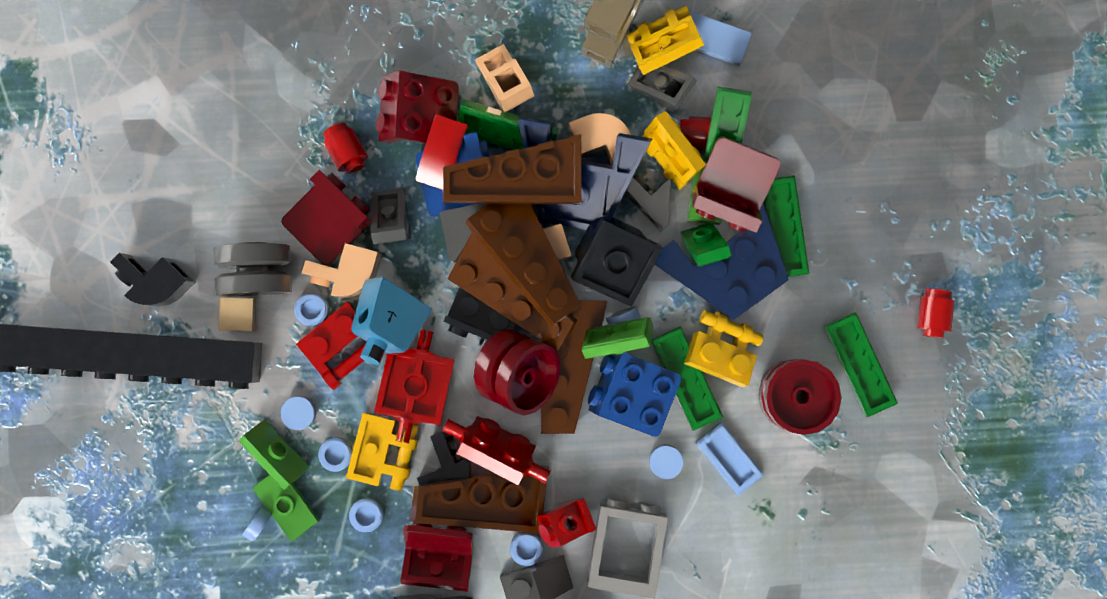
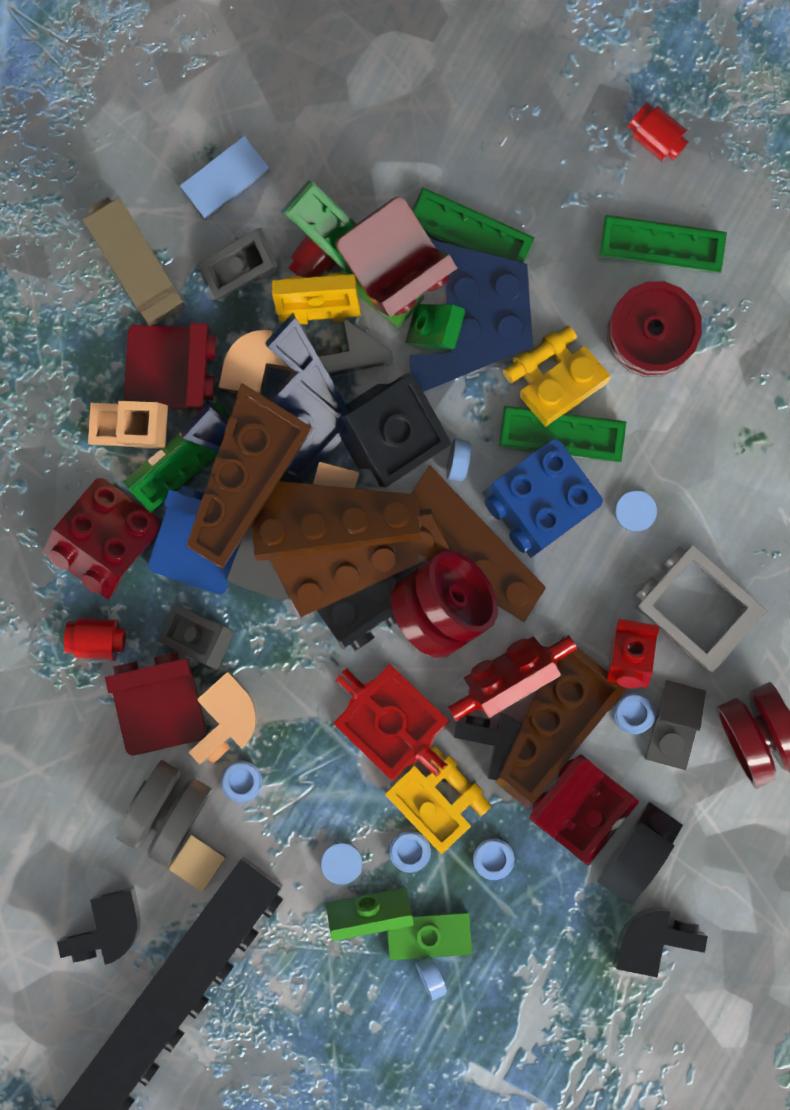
camera: 55 degrees left, 0 degrees up
red plate [296,302,367,390] -> none
dark azure torso [351,277,432,365] -> none
red slope [415,114,468,190] -> none
bright green plate [581,317,654,359] -> none
yellow plate [627,5,704,75] -> none
light blue tile [695,422,764,496] -> none
none -> dark red bracket [124,323,217,411]

